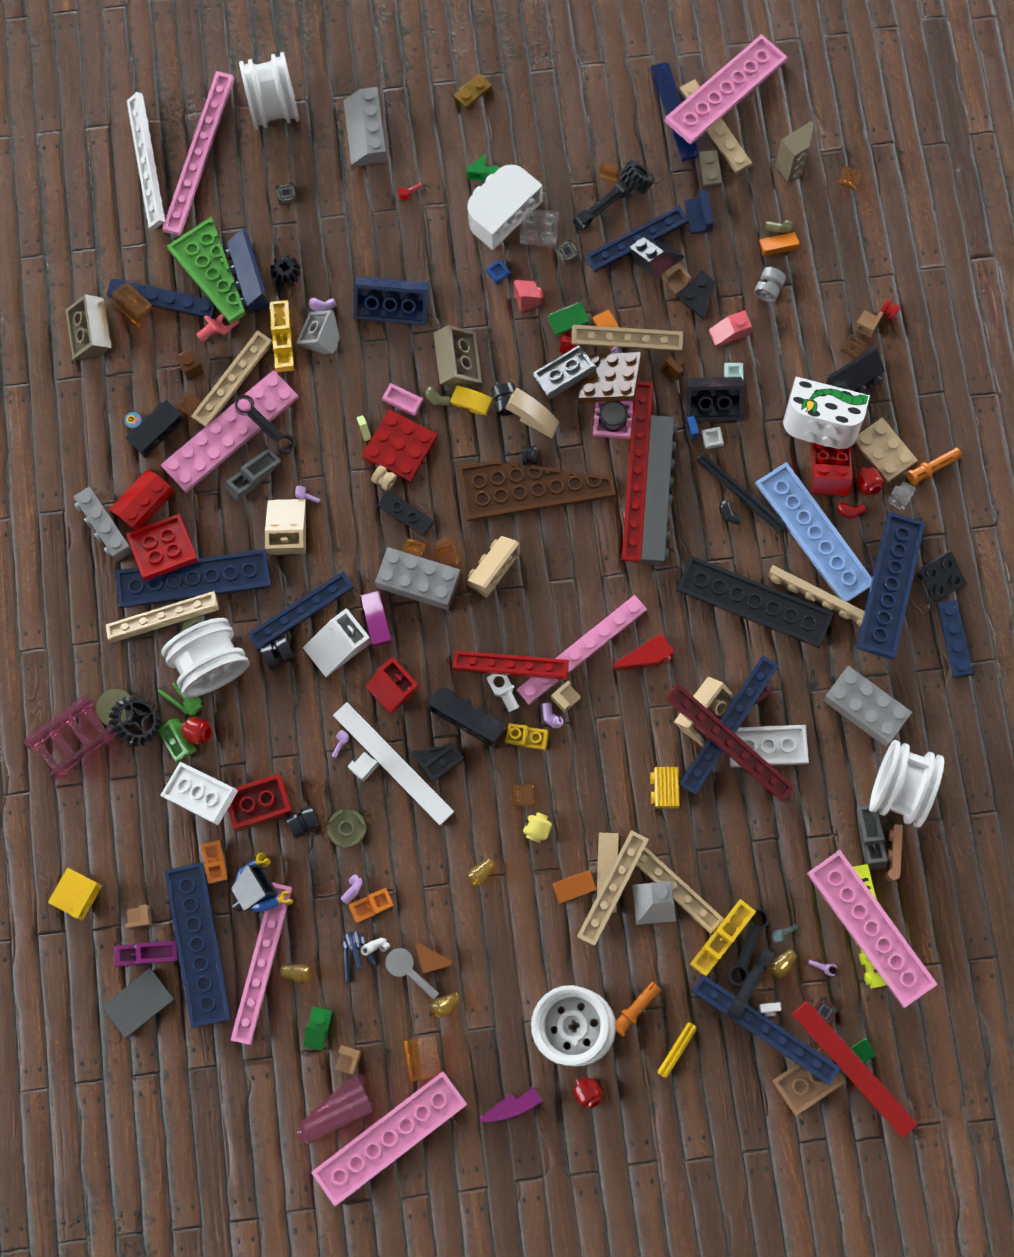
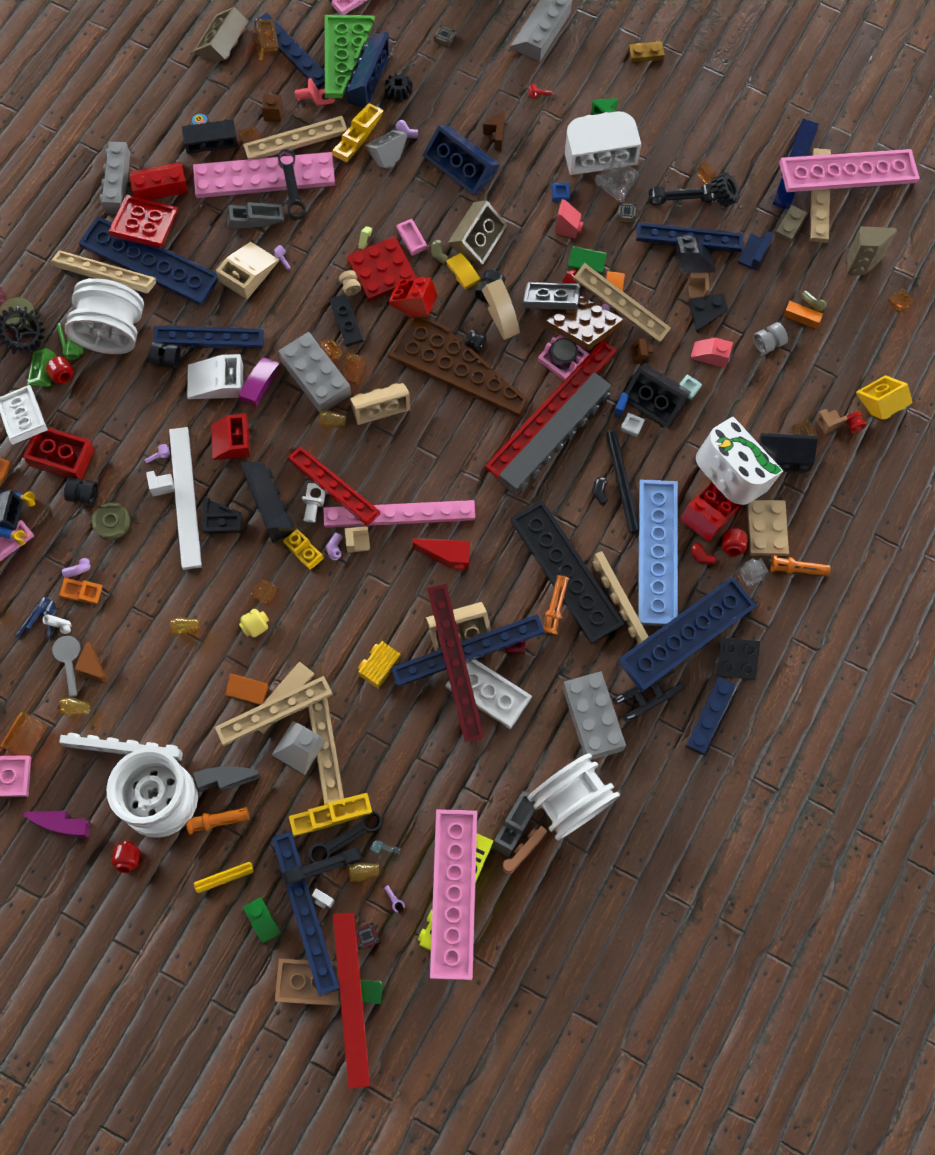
camera: 30 degrees right, 5 degrees down
none -> white plate [59,733,183,761]
none -> dark grey slope [193,766,260,792]
none -> green slope [243,897,281,944]
none -> clear yellow cone [318,410,346,428]
none -> red slope [389,277,438,318]
none -> reddish brown slope [483,111,505,151]
none -> orange pin [543,575,569,635]
none -> black piece [612,669,685,722]
none -> yellow slope [856,375,913,420]

